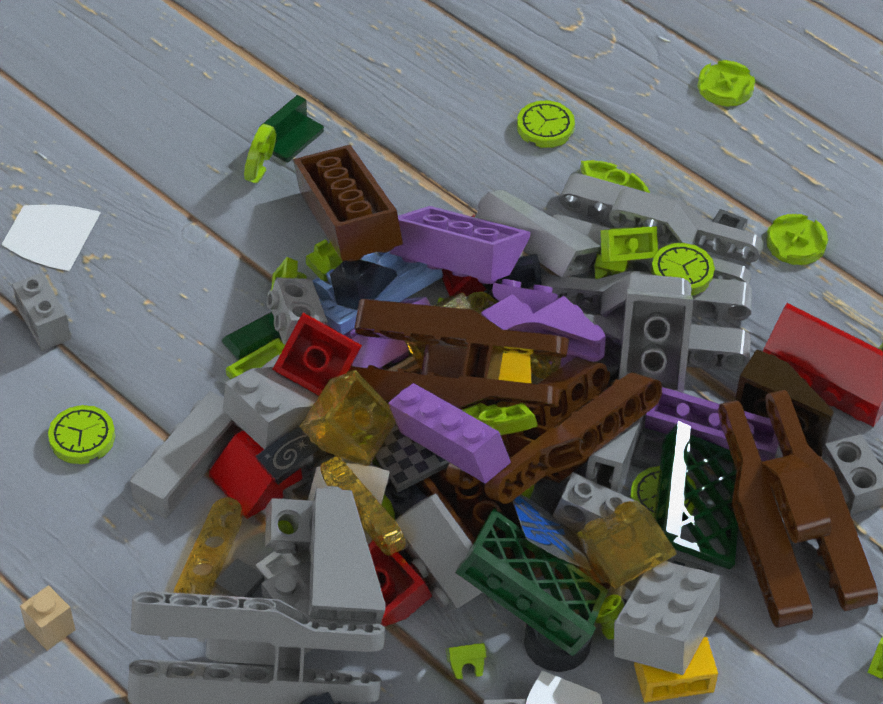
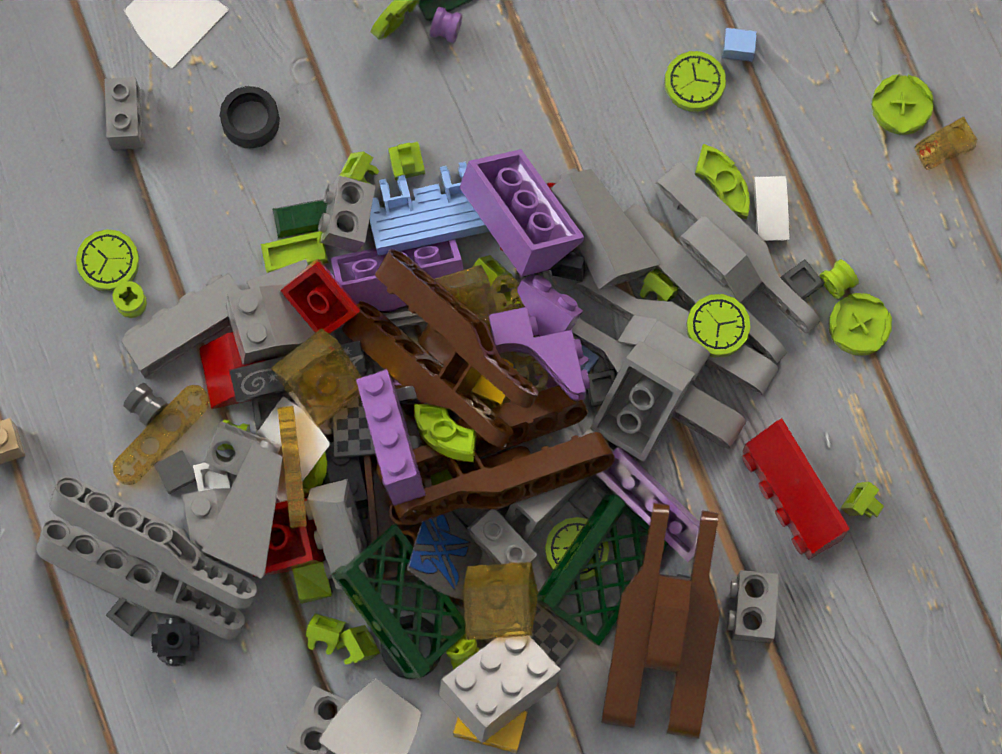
camera: 25 degrees right, 25 degrees up
reddish brown brick [293,144,403,261] -> none
black slope [330,259,397,310] -> none
lime slope [600,226,658,262] -> none
dark brown slope [735,349,834,456] -> none
none -> lime wheel [112,281,147,318]
none -> dark grey wheel [123,383,169,427]
none -> black tyre [219,86,280,149]
none -> lime slope [292,562,332,604]
none -> lime tile [335,625,380,665]
none -> medium lavender wheel [430,7,463,43]
none -> light blue slope [722,28,756,62]
none -> white slope [754,176,789,241]
none -> lime wheel [819,259,859,299]
none -> clear yellow leg [913,116,977,170]

